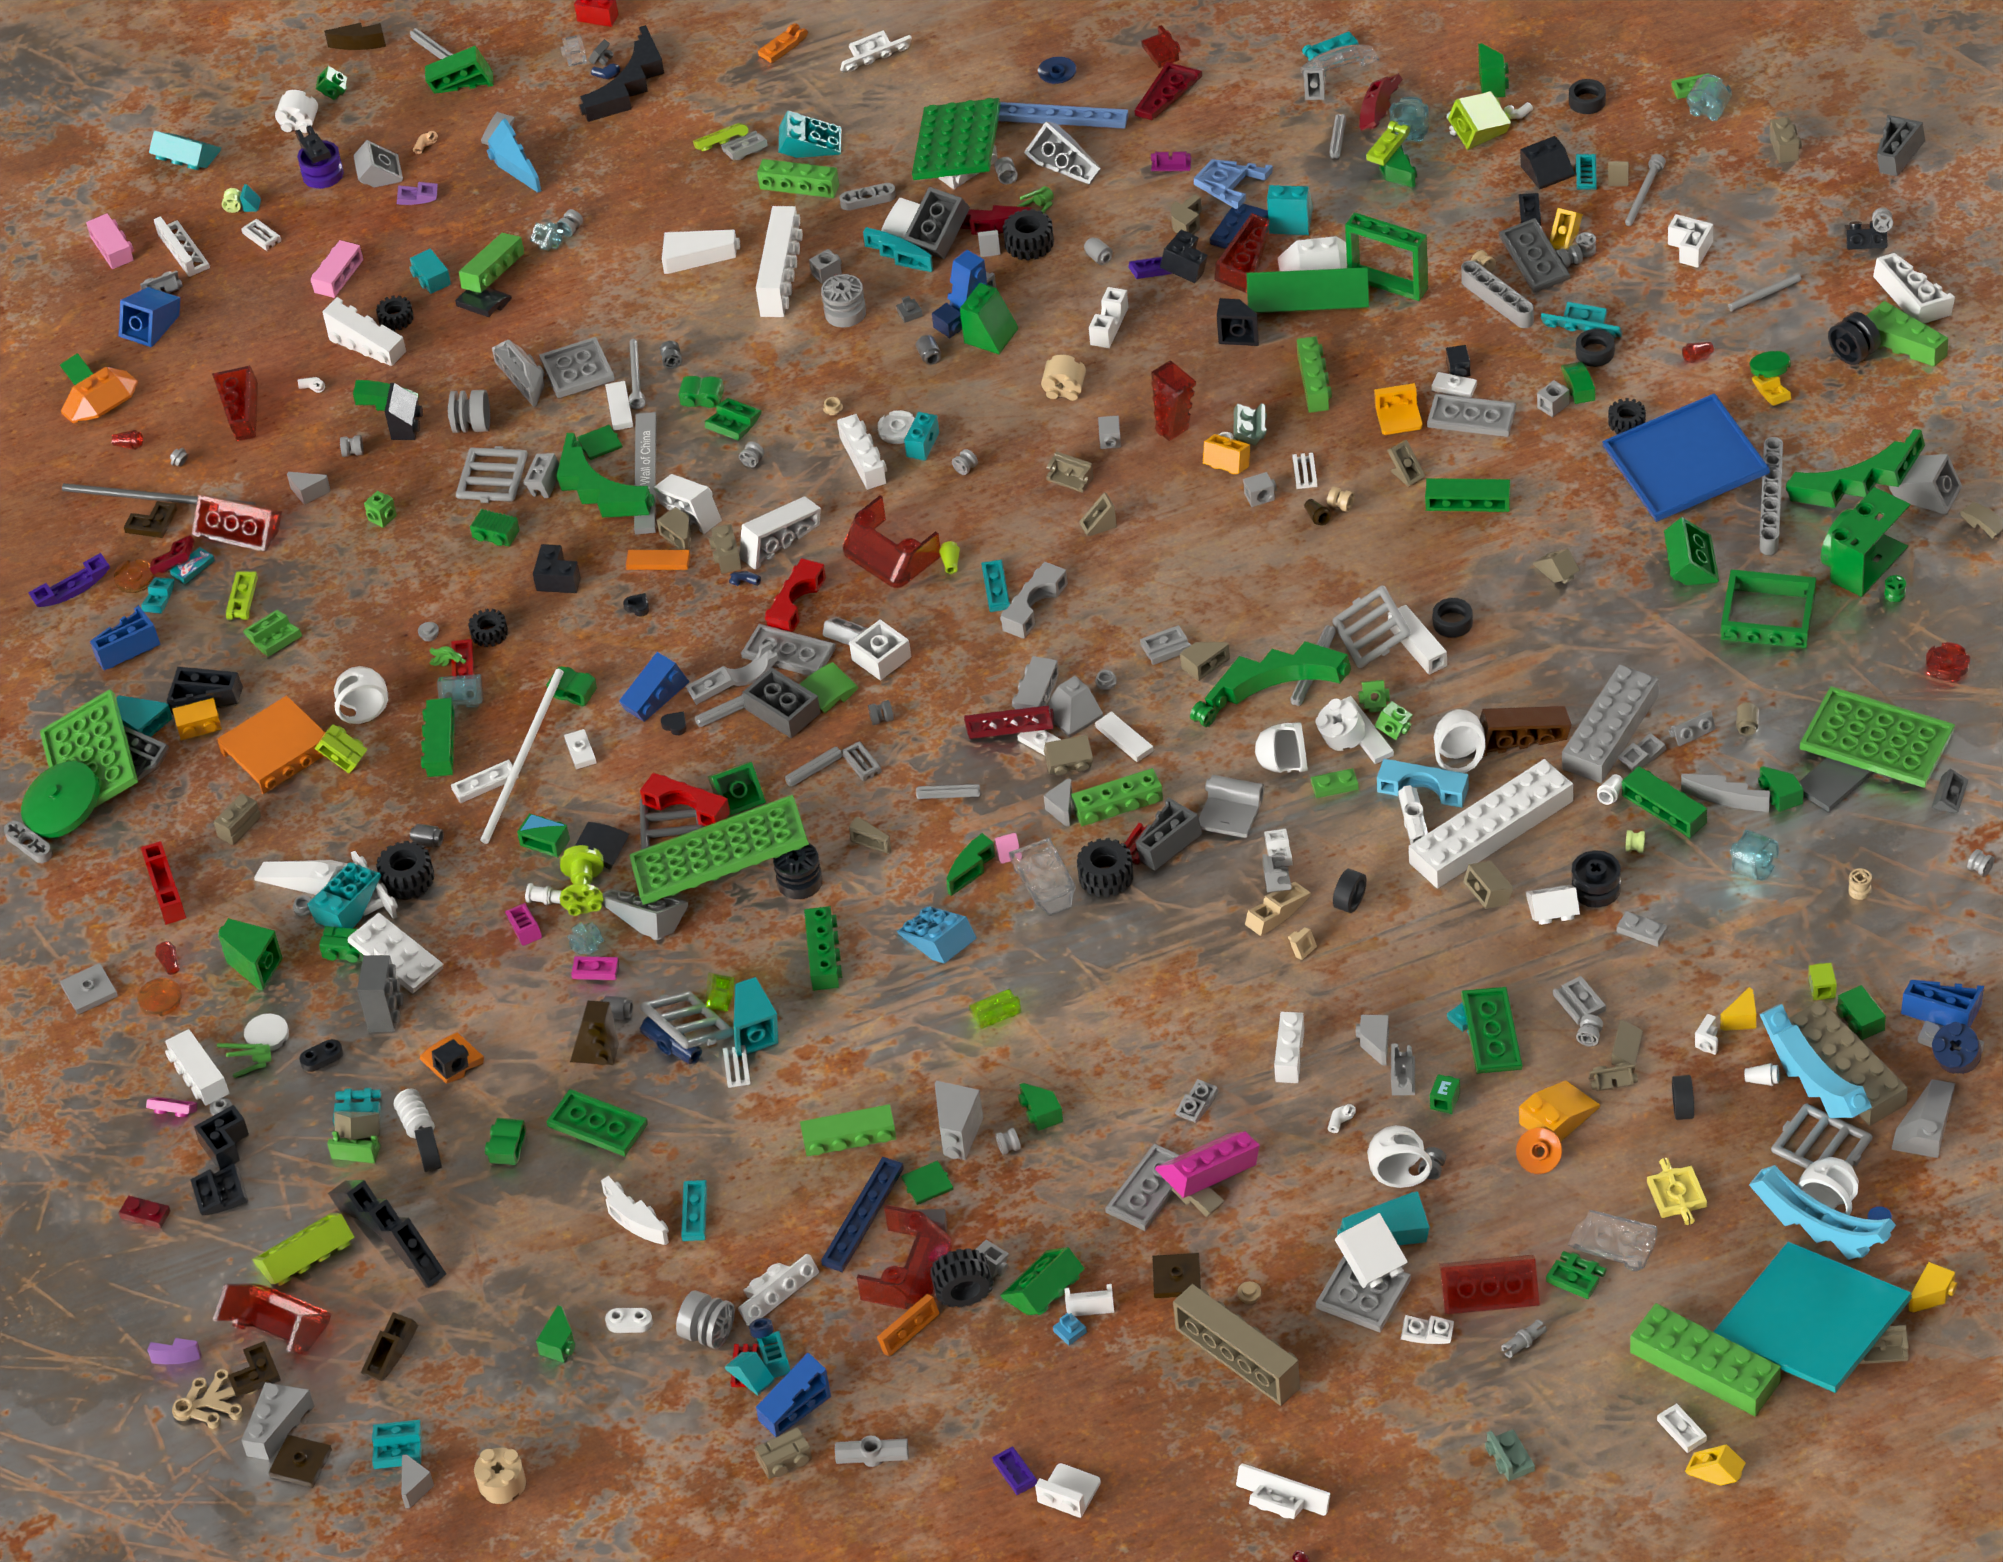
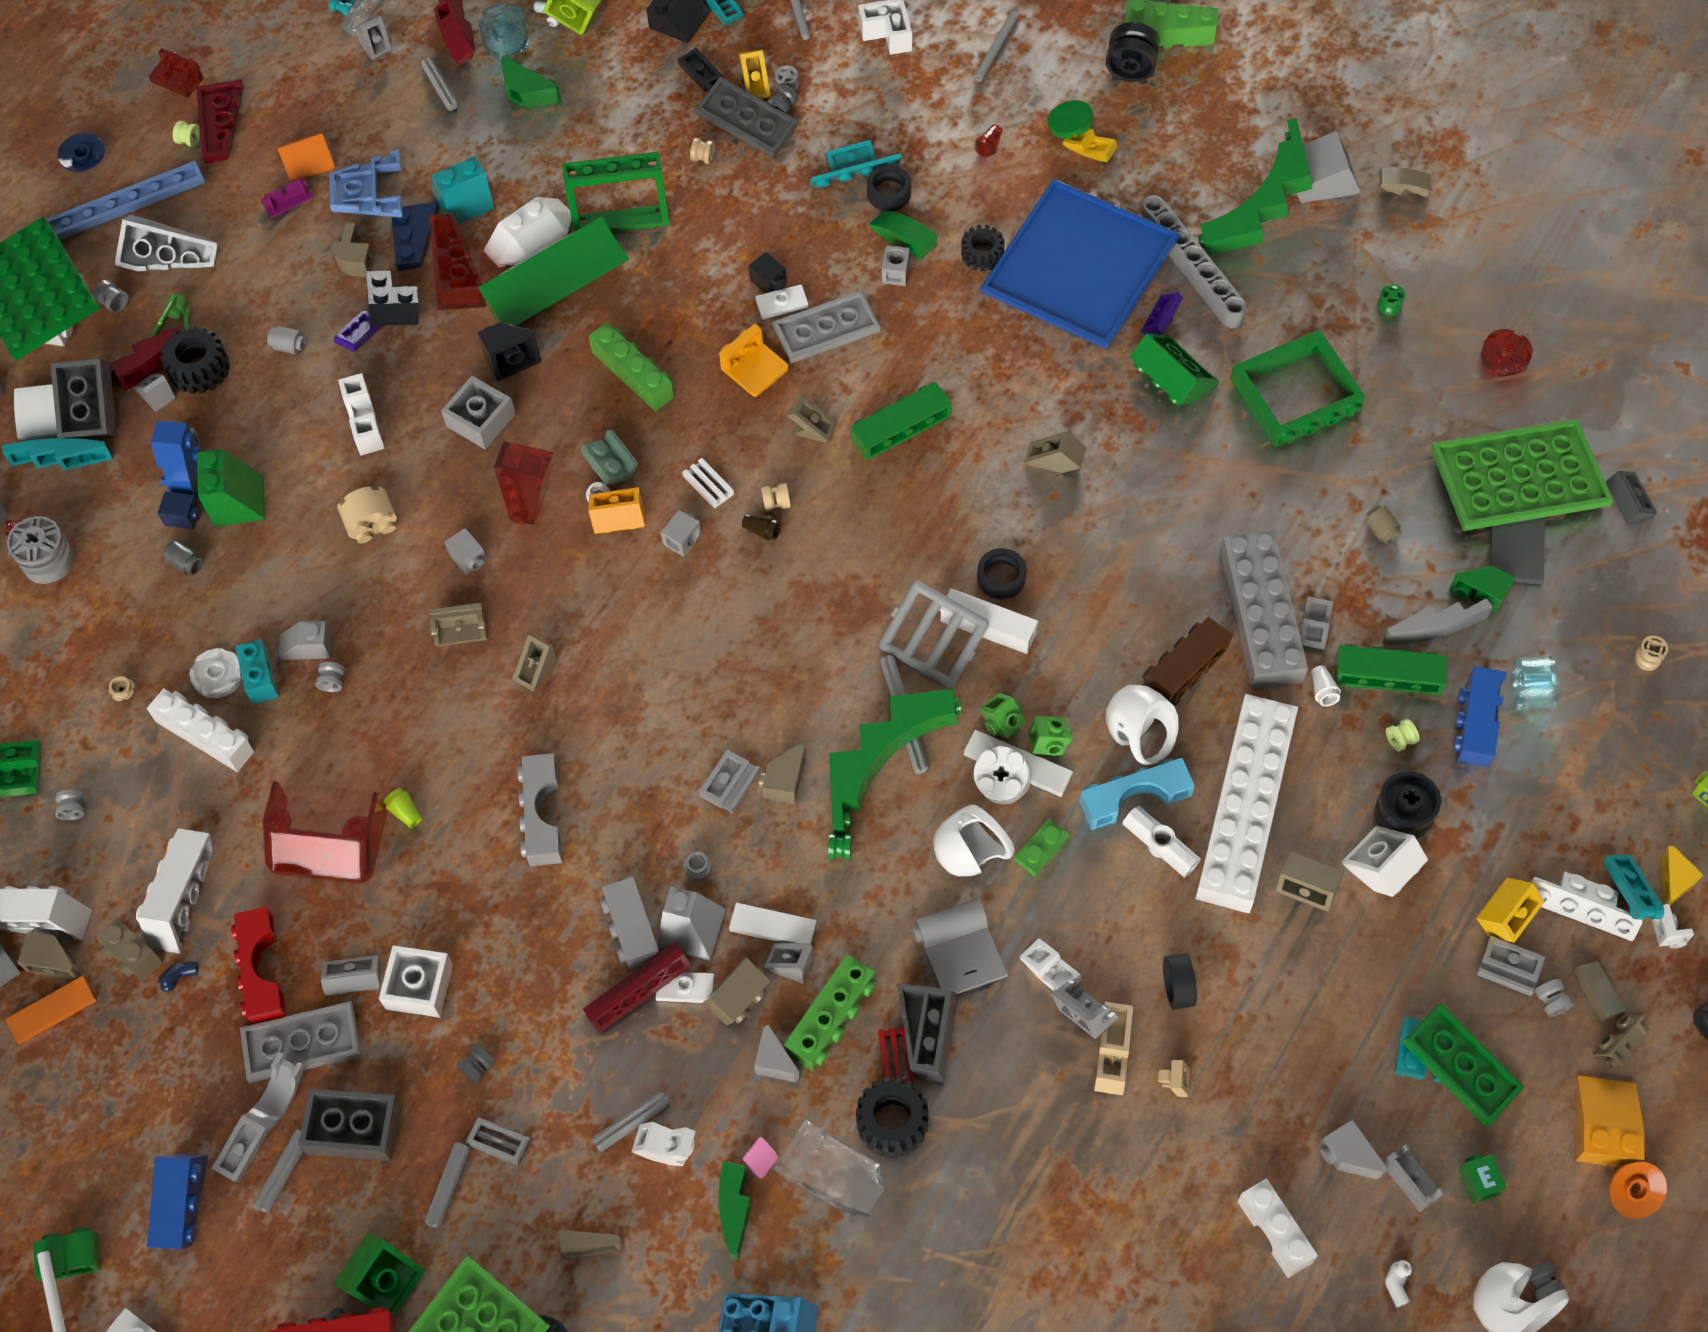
camera: 40 degrees left, 15 degrees up
black tile [623,593,649,617] -> none
black tile [661,711,687,735] -> none
bright green slope [799,662,859,713] -> none
dark grey tile [896,296,923,323] -> none
teal tile [981,560,1010,612] -> none
lime plate [1366,120,1410,166] -> none
light grey beam [1461,260,1534,328] -> none
light grey plate [1617,911,1667,947] -> none
light grey hinge [1669,710,1716,746] -> none
green piece [1821,487,1911,597] -> none
none -> yellowish green wheel [173,120,201,147]
none -> orange slope [277,132,335,182]
none -> light grey slope [277,621,332,660]
none -> light grey brick [441,376,516,450]
none -> white brick [632,1122,696,1166]
none -> light grey slope [764,943,814,984]
none -> dark purple plate [1141,292,1183,336]
none -> blue wedge [1453,667,1507,767]
none -> yellow brick [1476,878,1545,943]
none -> white bracket [1531,871,1643,941]
none -> teal plate [1603,855,1664,920]

